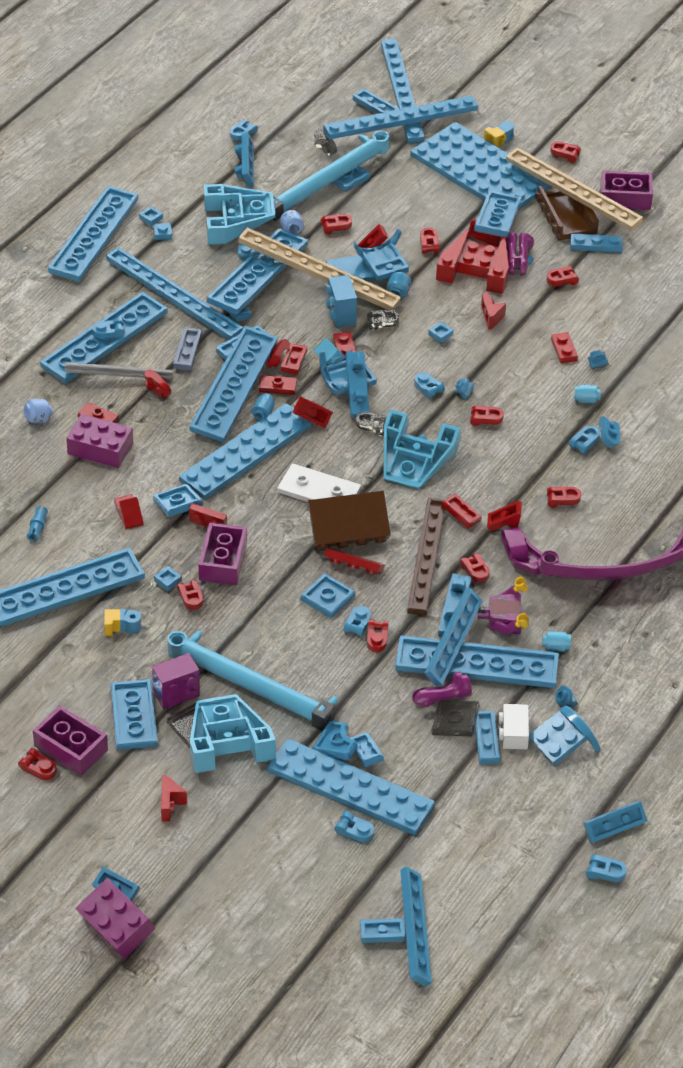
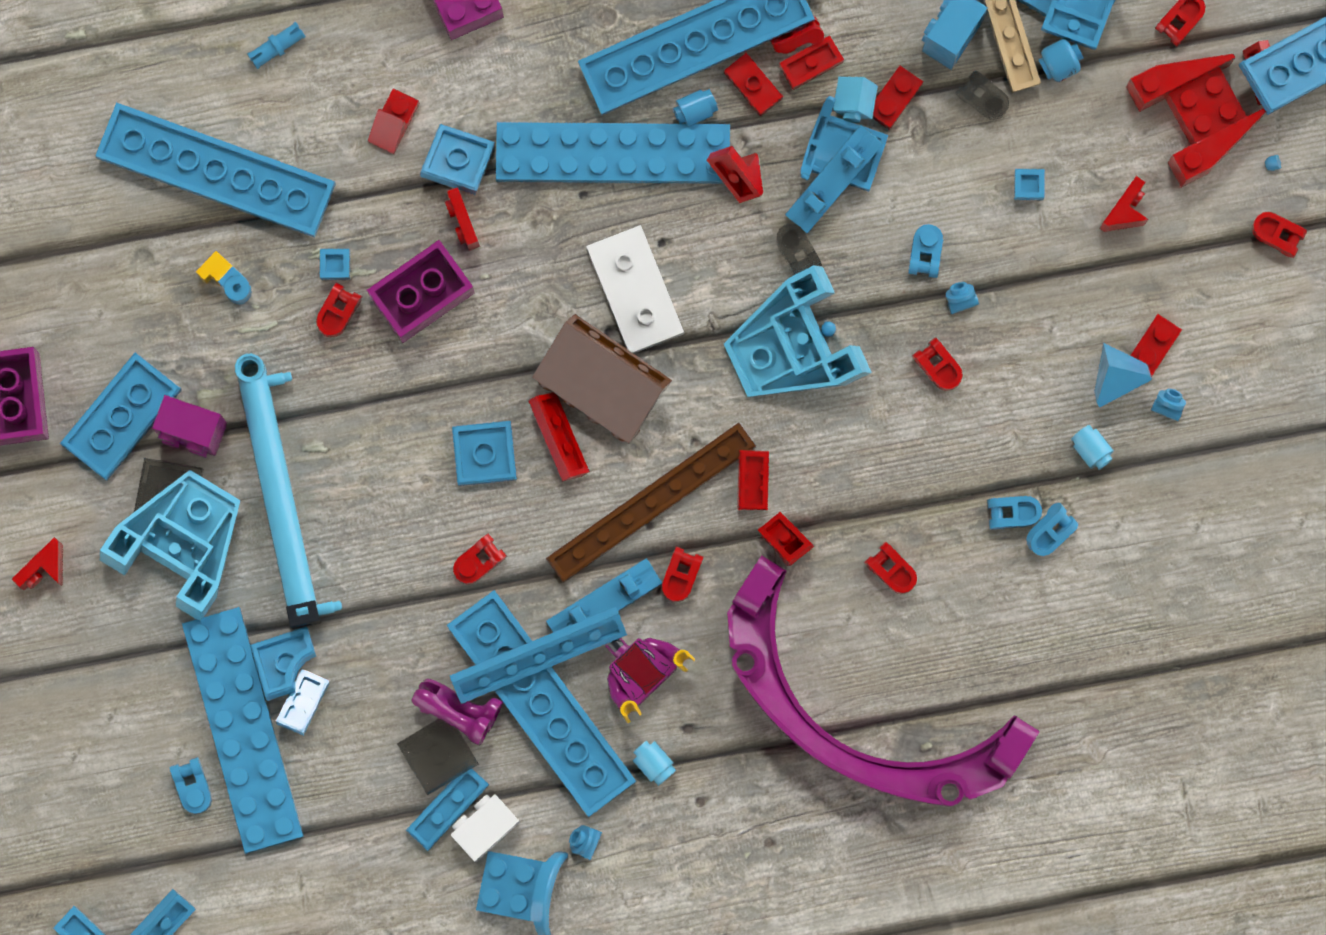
camera: 45 degrees right, 35 degrees up
dark azure plate [343,606,371,637] -> none
magenta piece [505,232,534,276] -> none
none -> dark azure slope [1094,343,1152,407]

